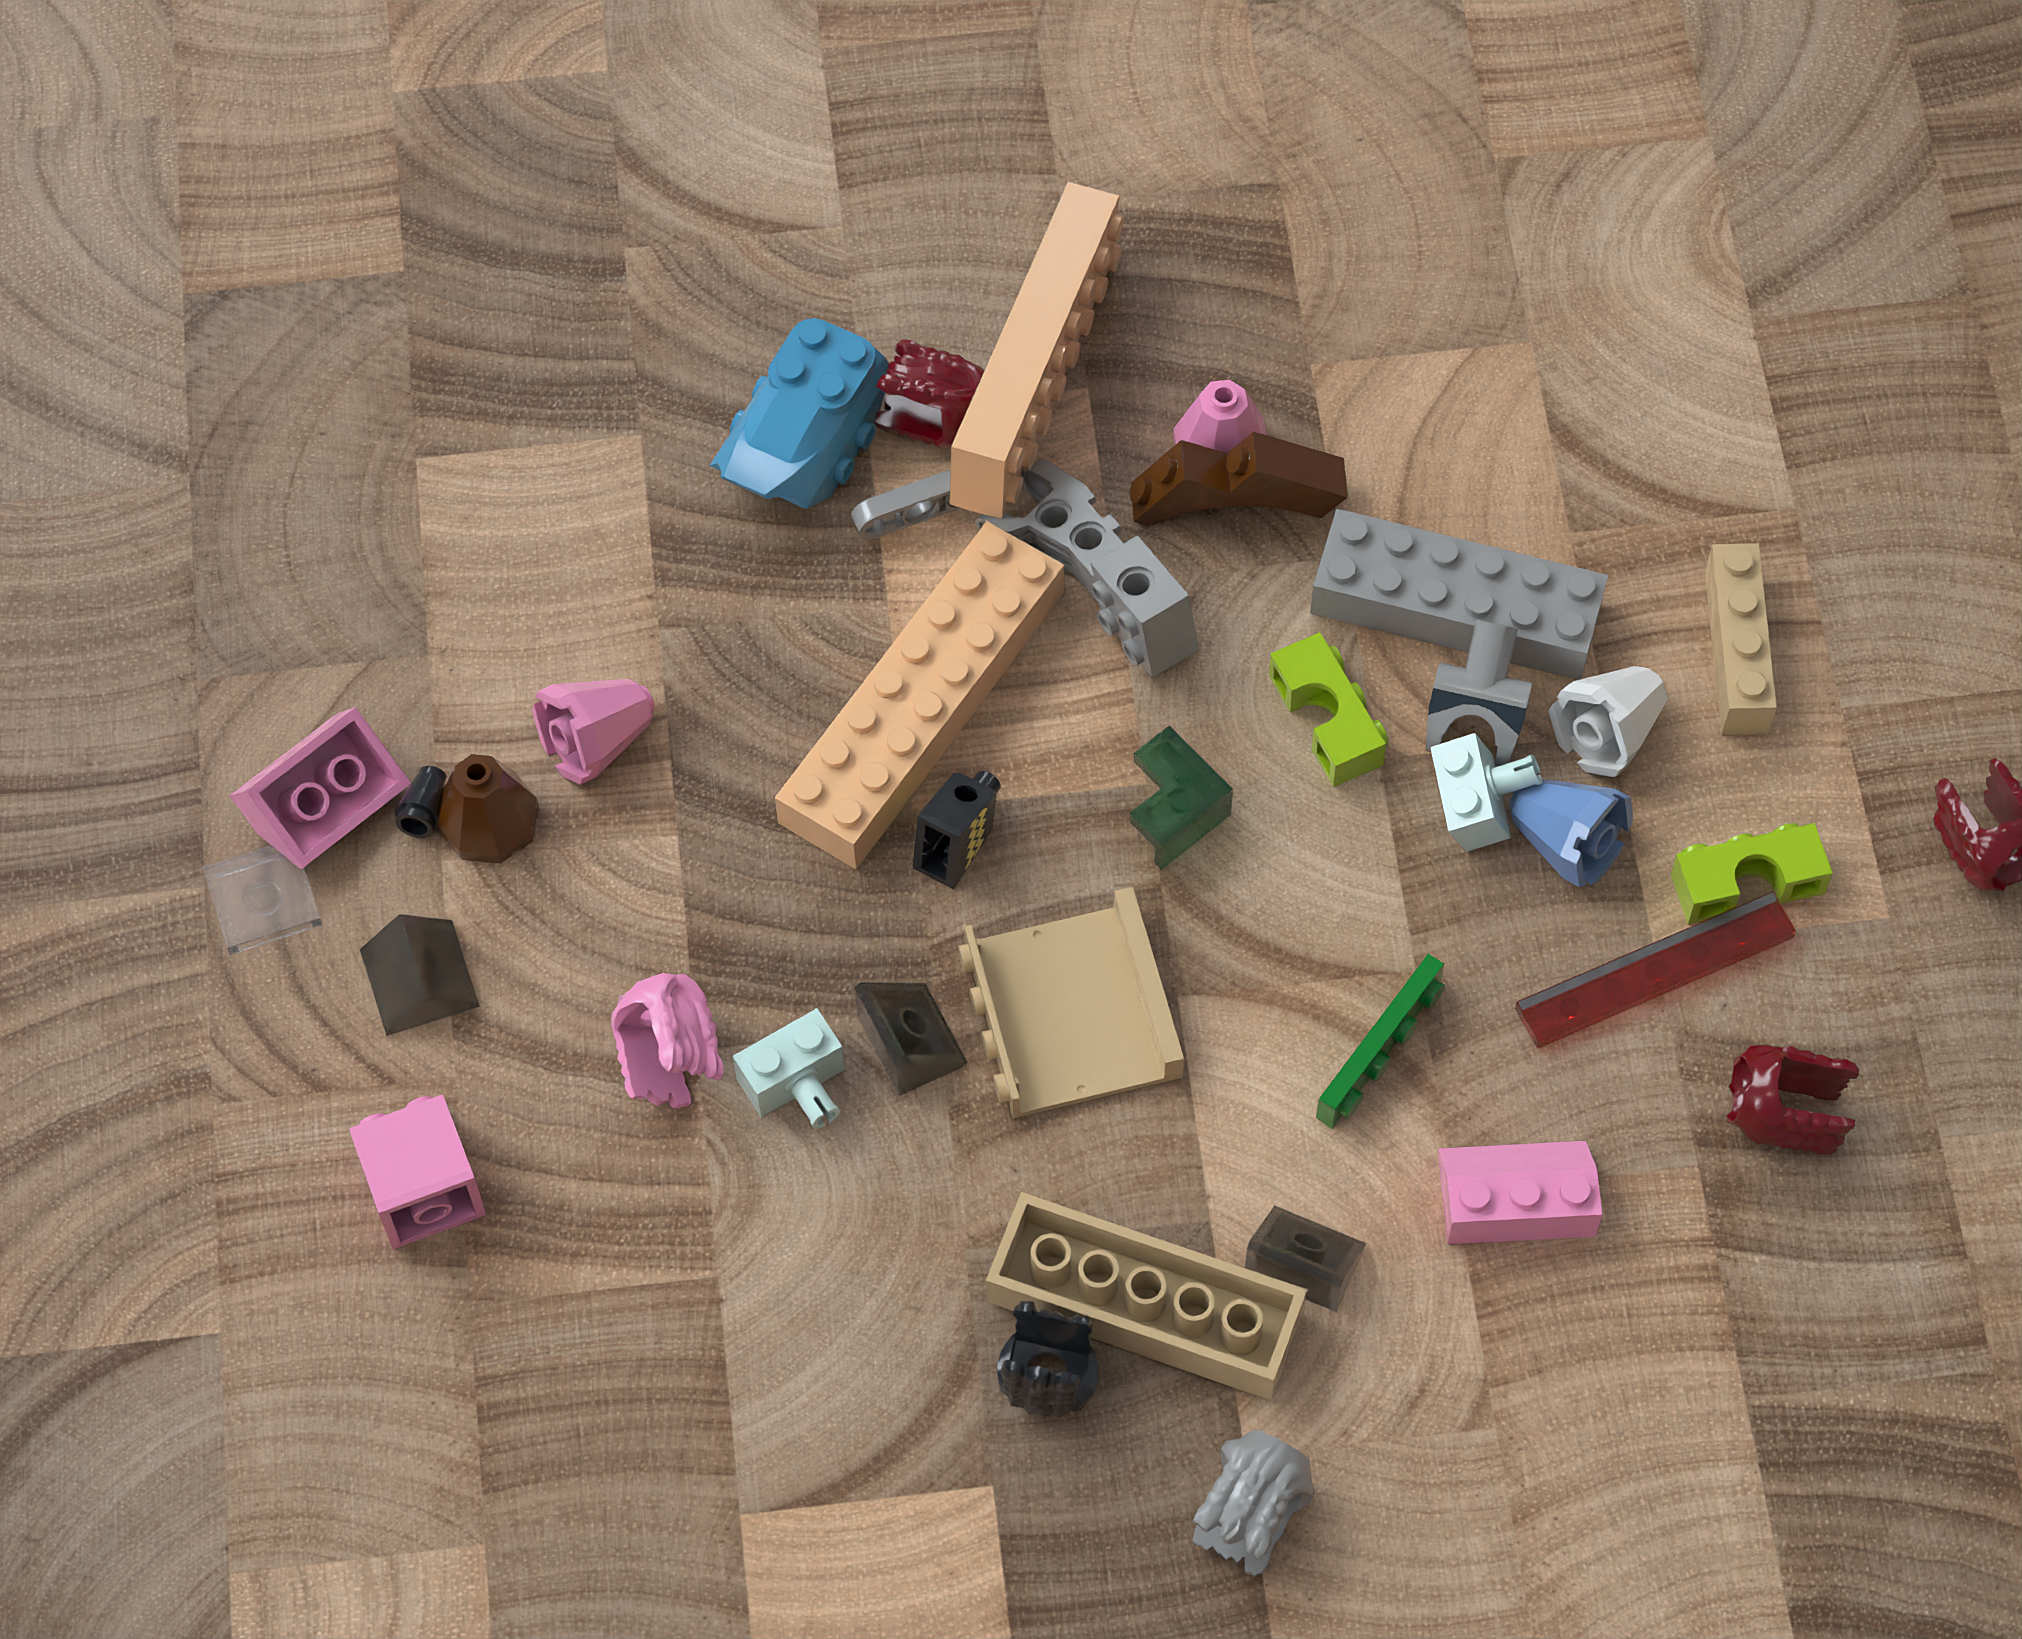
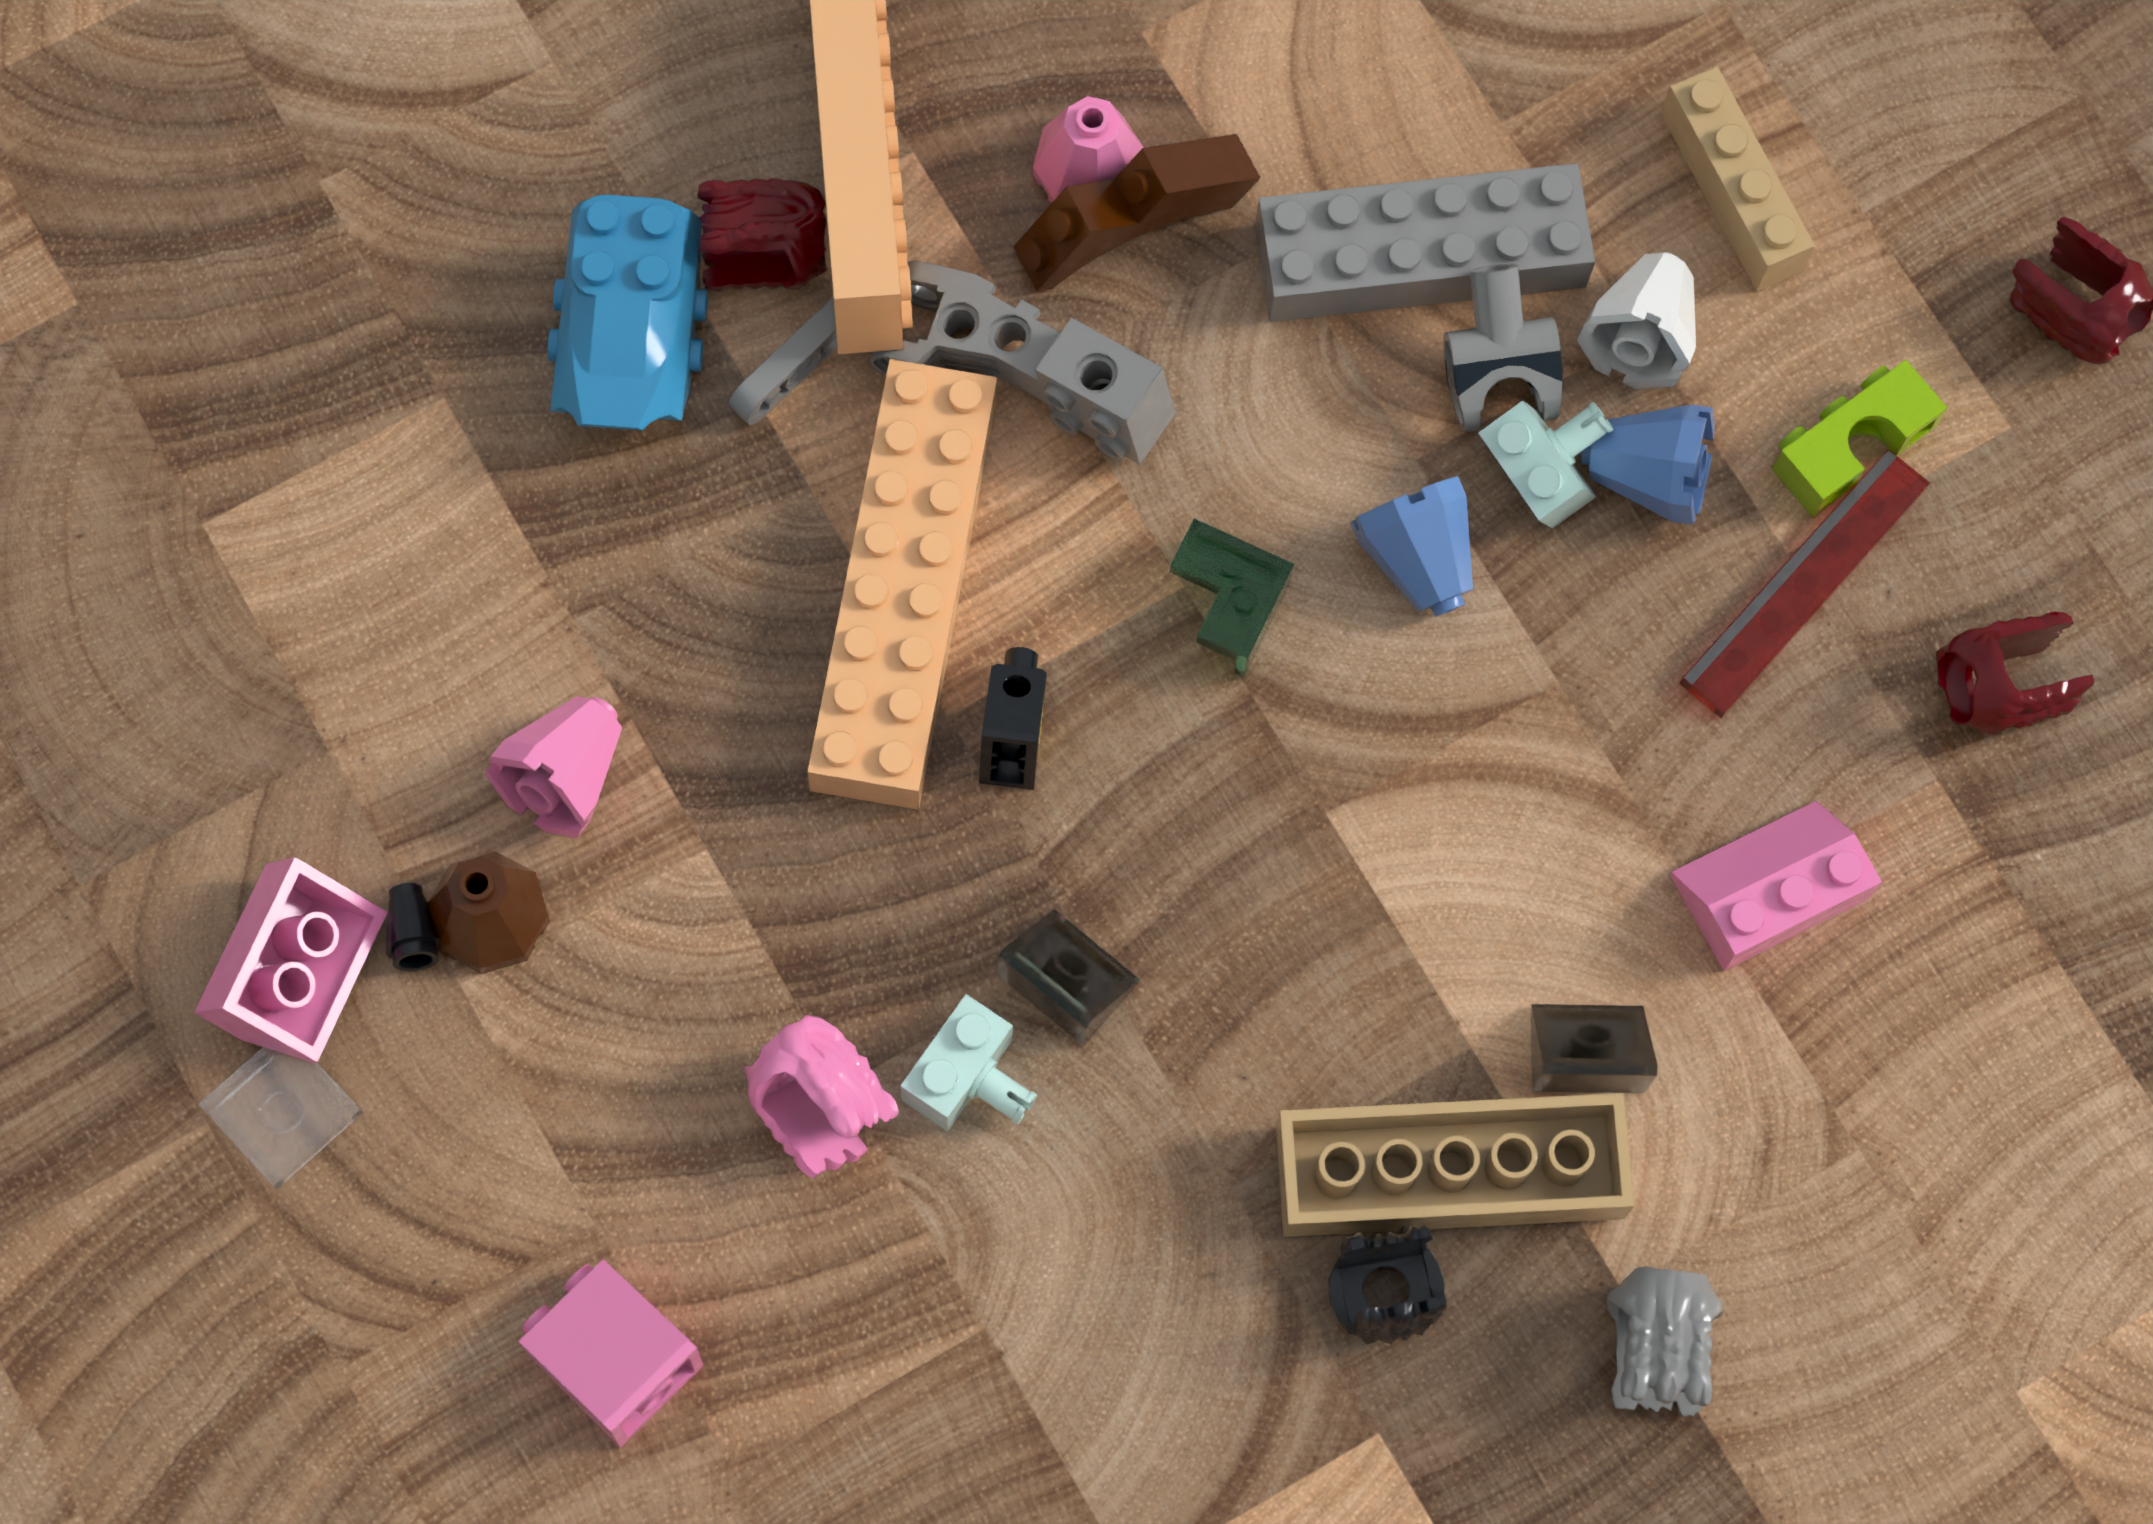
camera: 30 degrees left, 10 degrees up
clear smoke slope [360,914,480,1036] -> none
tan panel [958,887,1184,1119] -> none
lime arch [1269,632,1389,787] -> none
green plate [1316,953,1445,1128] -> none
none -> medium blue cone [1350,476,1473,617]

